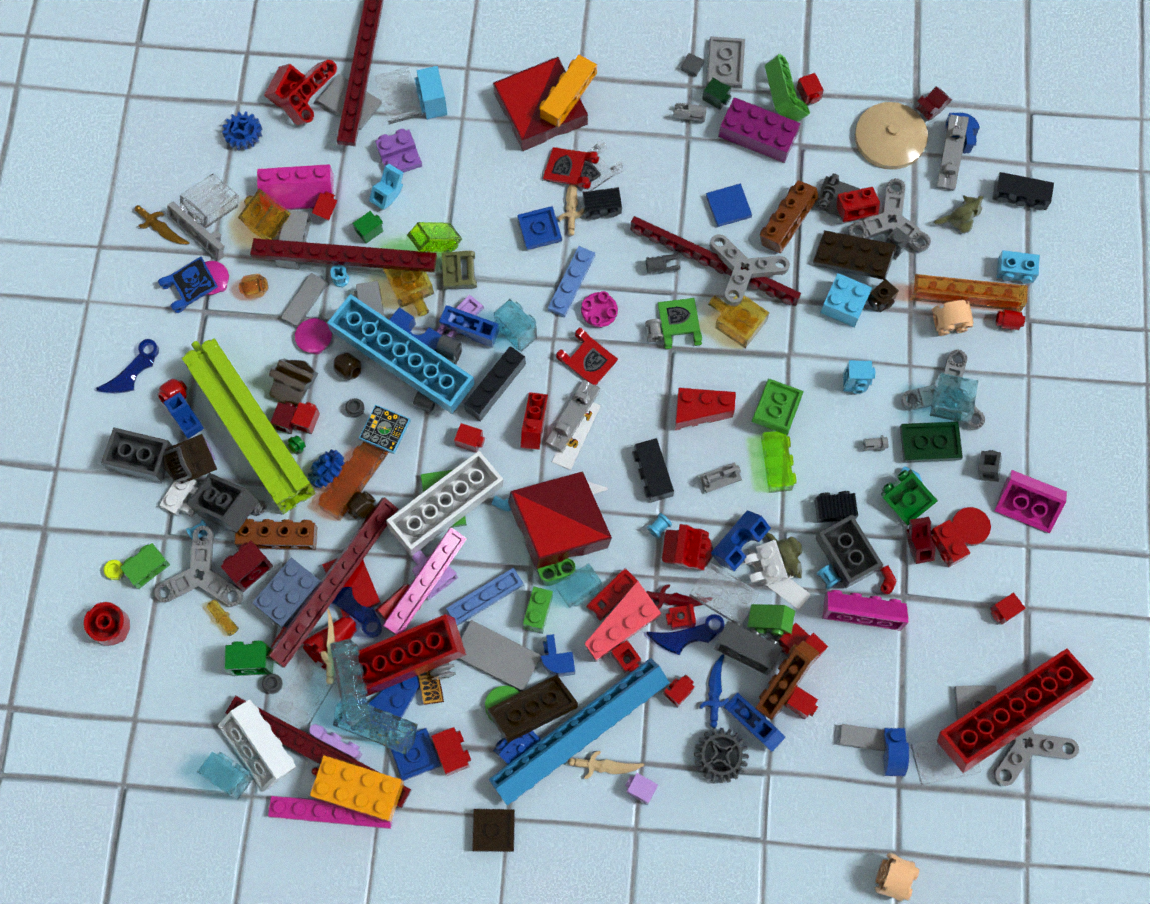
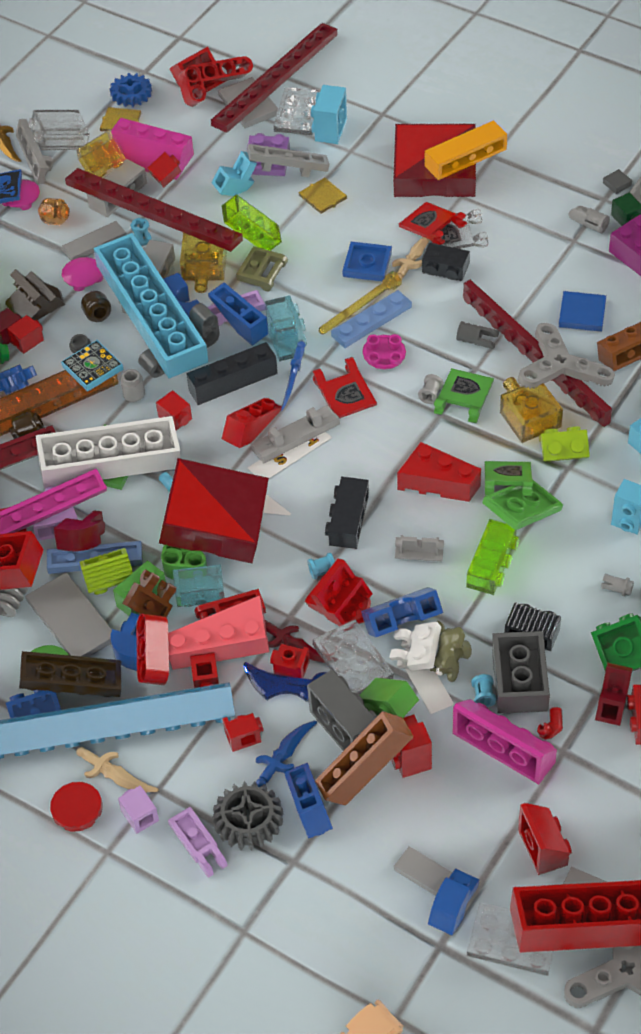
camera: 30 degrees right, 20 degrees down
green brick [353,211,383,244] -> none
red brick [785,686,818,719] -> none
none -> red tile [50,782,103,832]
none -> dark red brick [54,510,105,551]
none -> lime brick [79,548,133,595]
none -> clear yellow piece [100,107,141,132]
none -> light grey brick [120,369,145,402]
none -> reddish brown plate [122,569,177,617]
none -> beam [136,613,169,686]
none -> lavender hinge [168,807,228,877]
none -> light grey hinge [247,144,330,177]
none -> blue piece [281,341,306,412]
none -> clear yellow piece [299,177,347,214]
none -> clear yellow piece [319,271,402,334]
none -> bright green flag [485,461,533,496]
none -> red slope [518,803,572,875]
none -> lime bracket [539,427,590,462]

